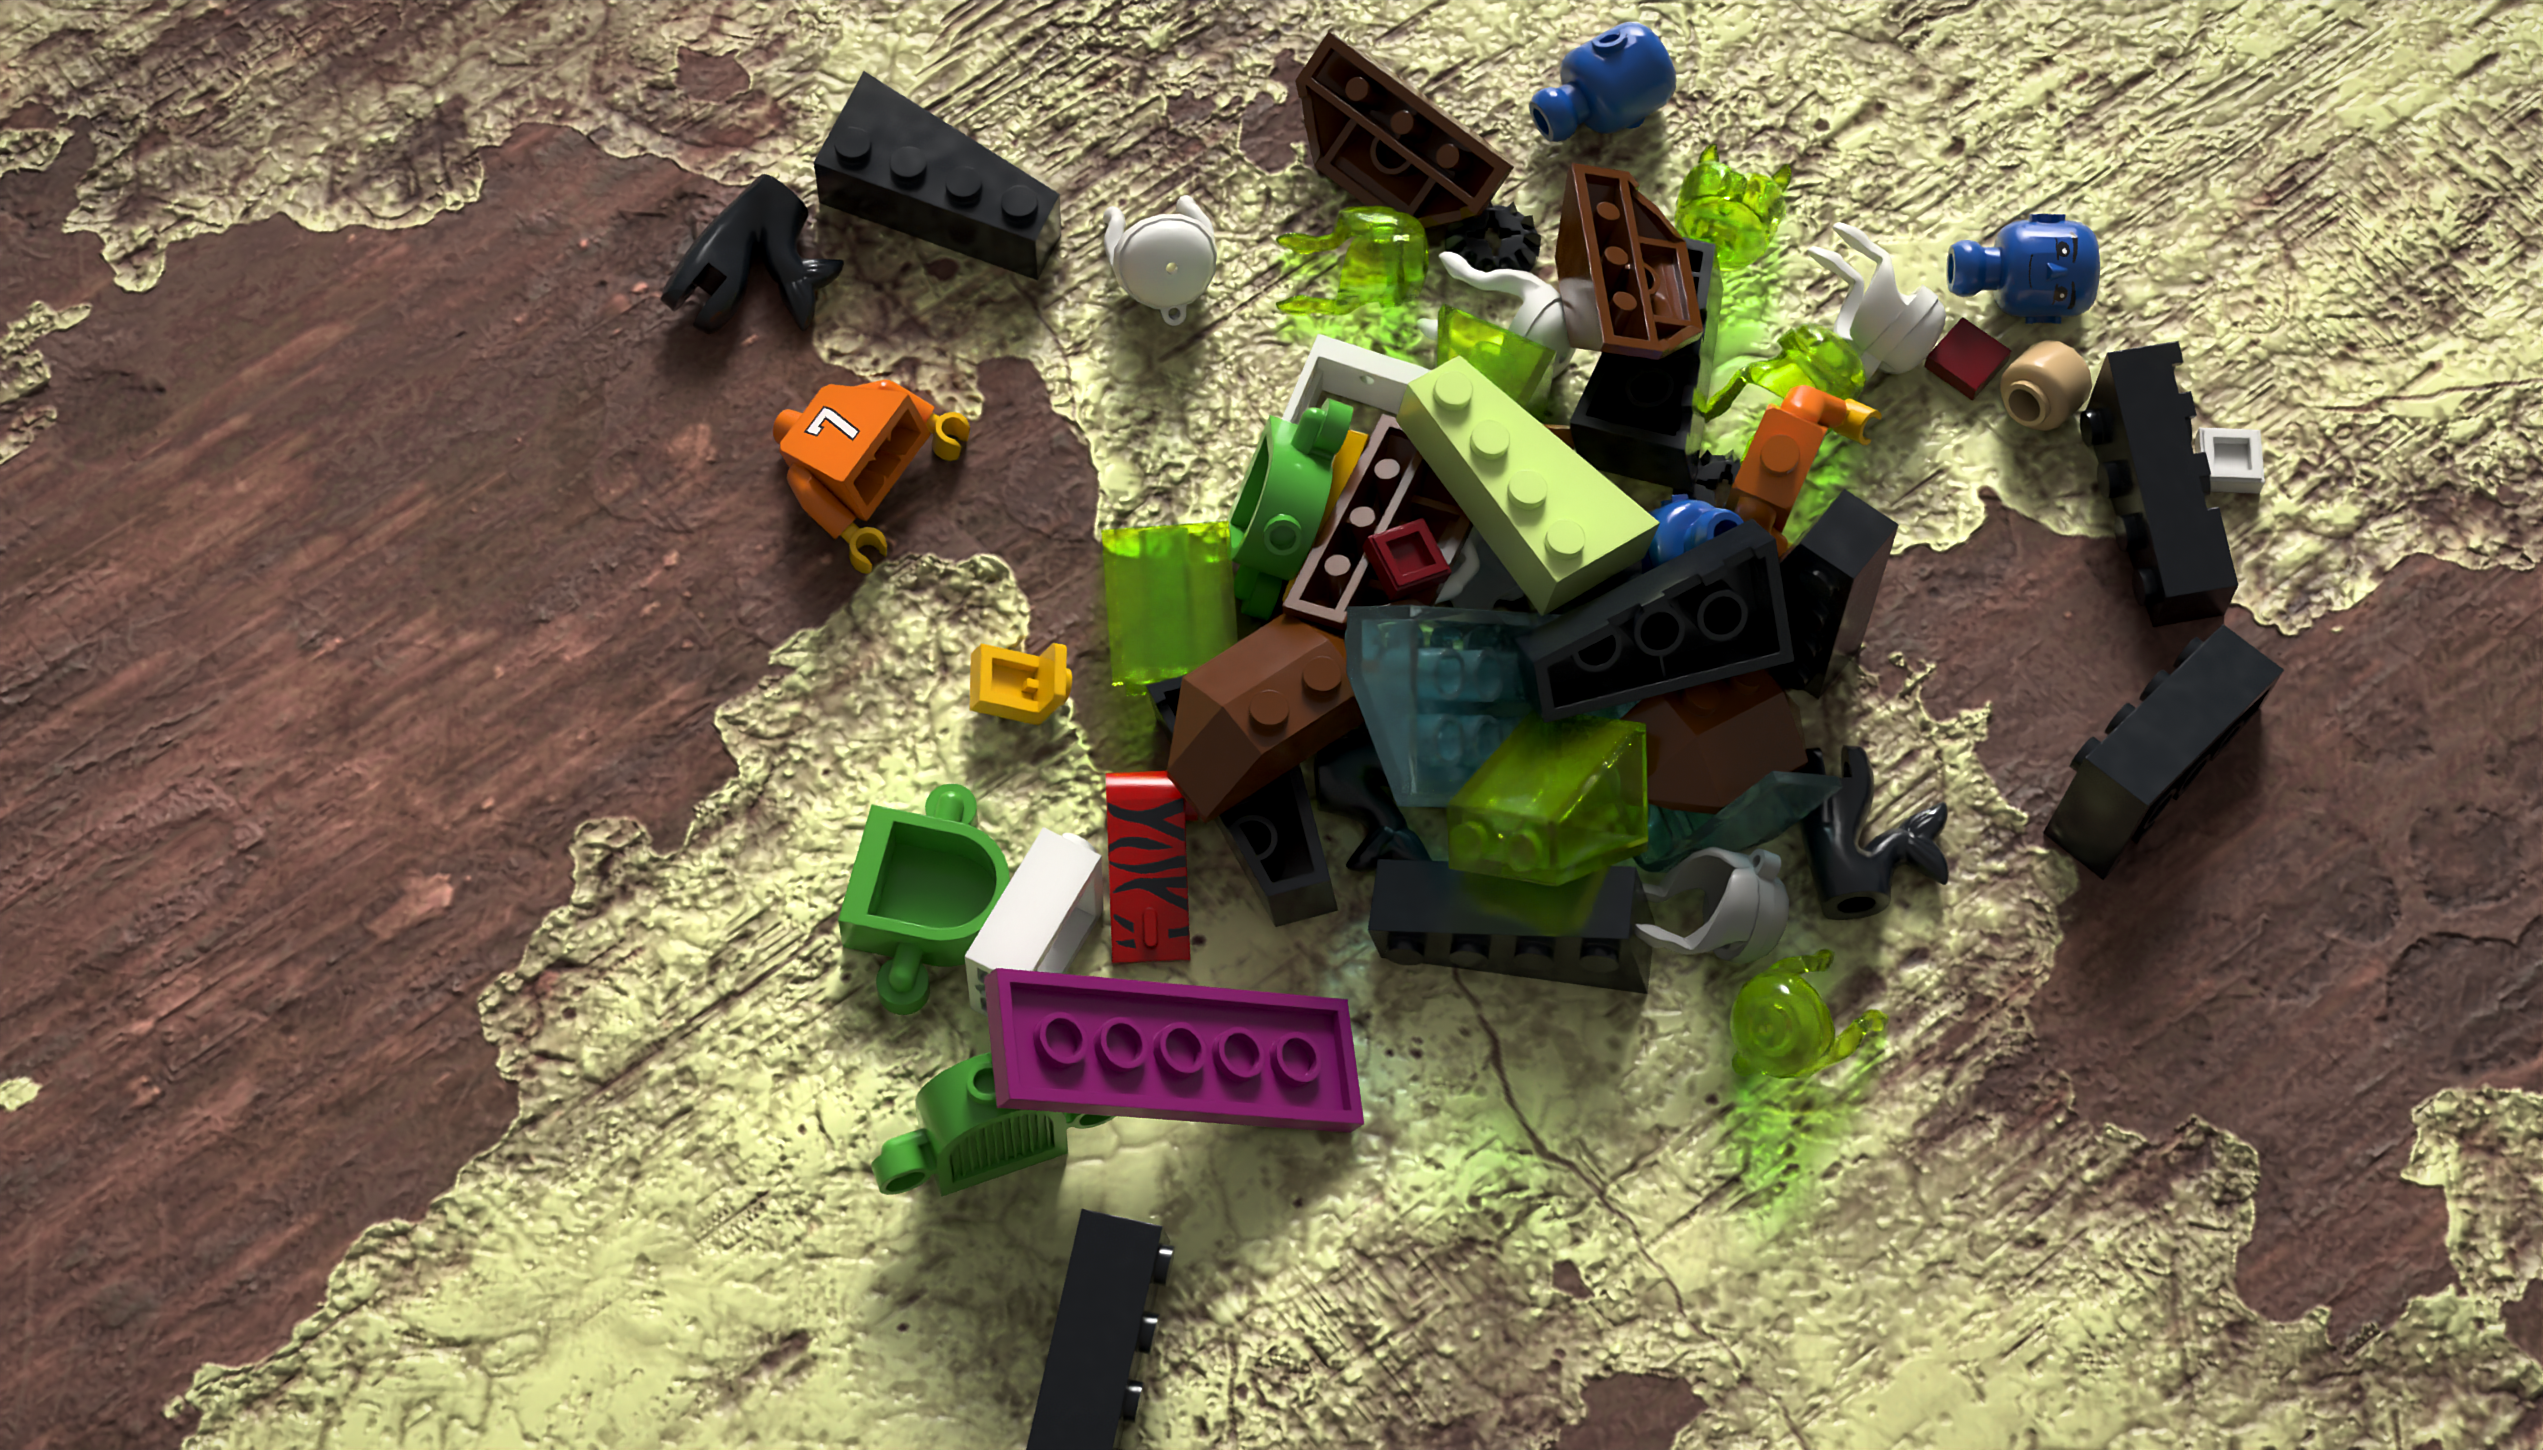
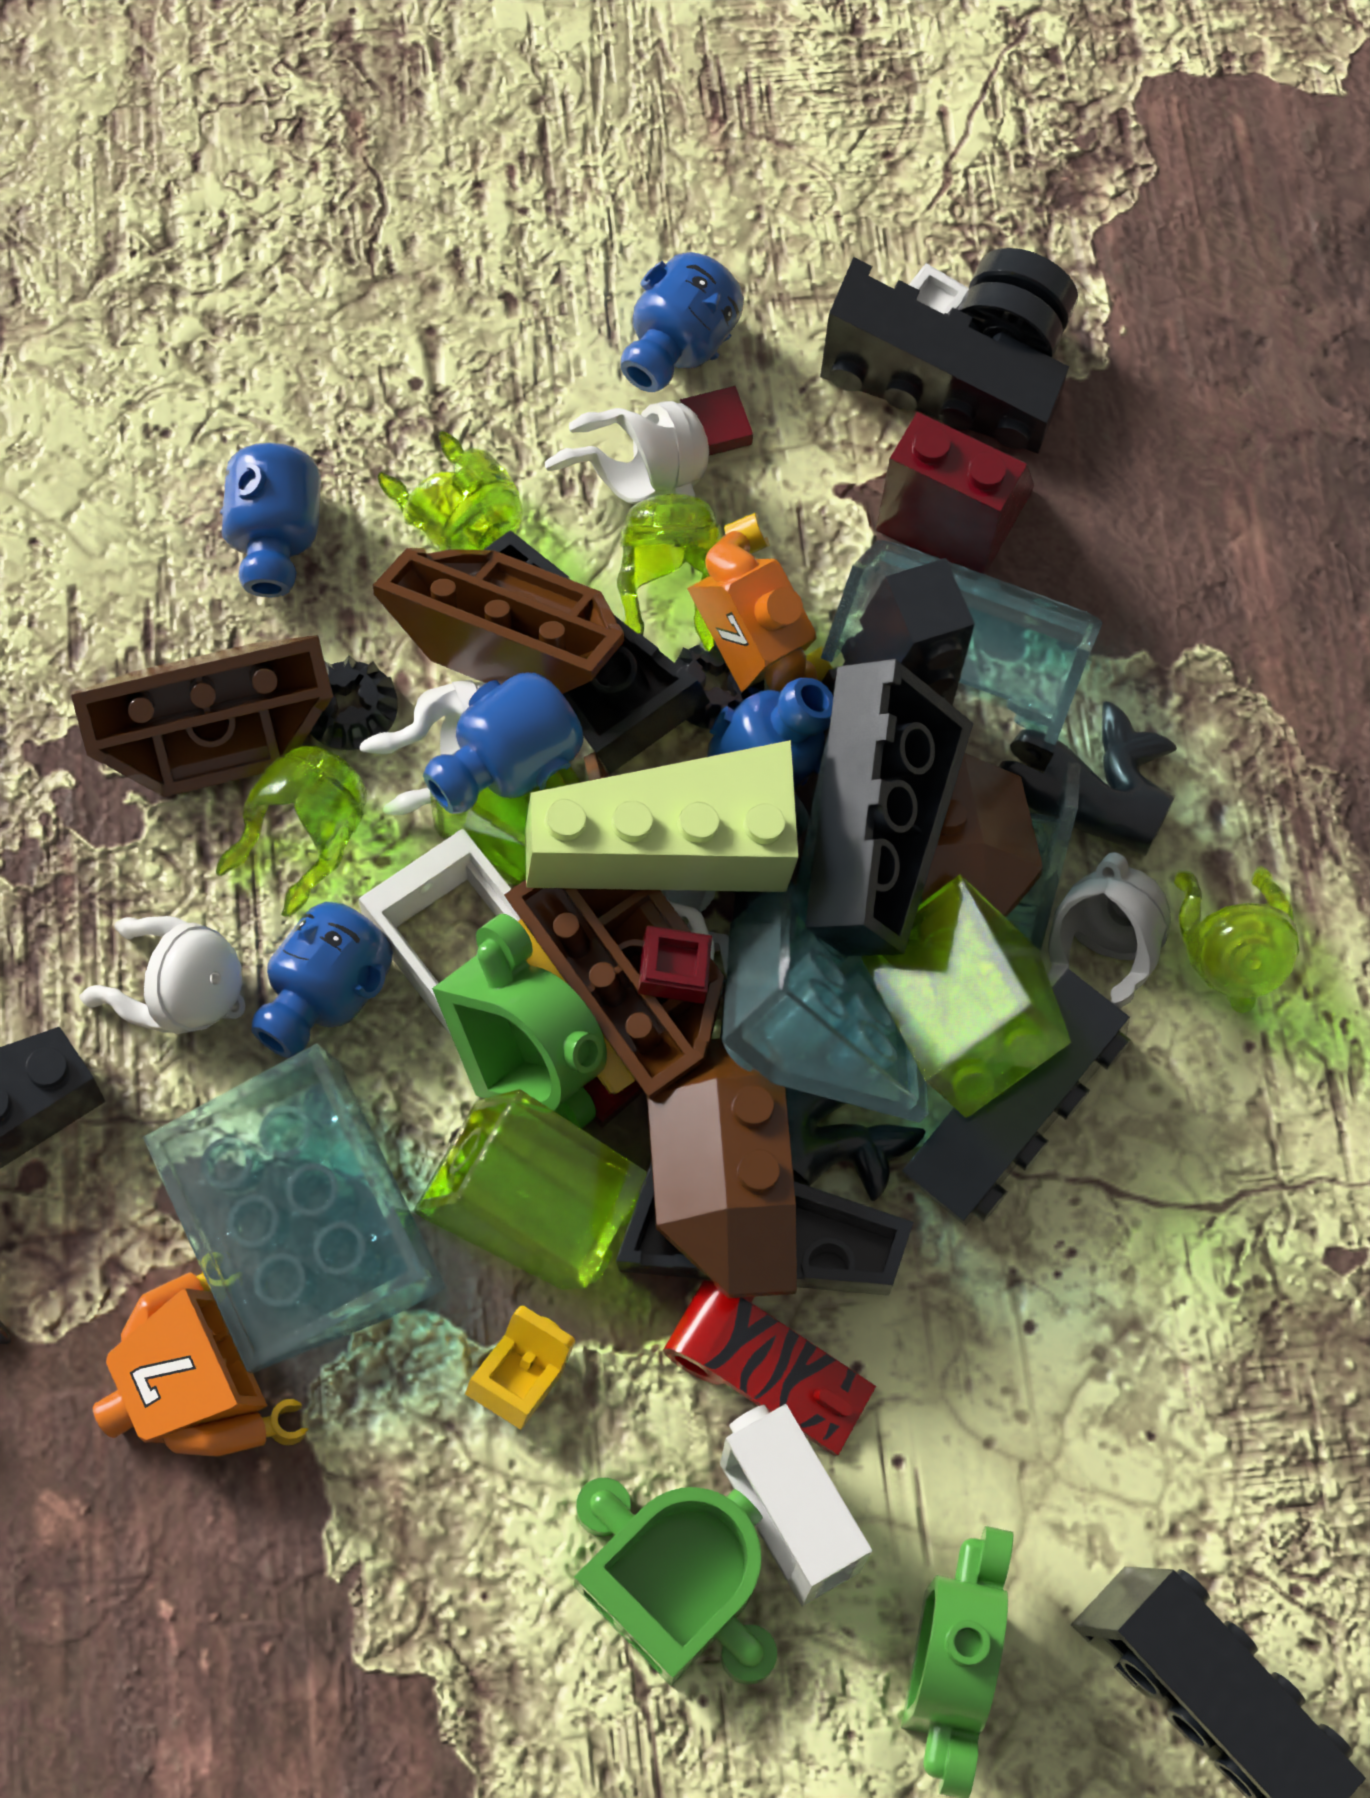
camera: 60 degrees left, 5 degrees up
magenta plate [984,968,1364,1133] -> none
tan head [2000,340,2093,431] -> none
black wedge [2043,624,2284,880] -> none
none -> clear light blue slope [143,1043,446,1373]
none -> blue piece [251,902,393,1058]
none -> blue piece [423,672,584,814]
none -> clear light blue windscreen [821,540,1103,745]
none -> dark red slope [876,412,1034,582]
none -> black wheel [958,248,1078,358]

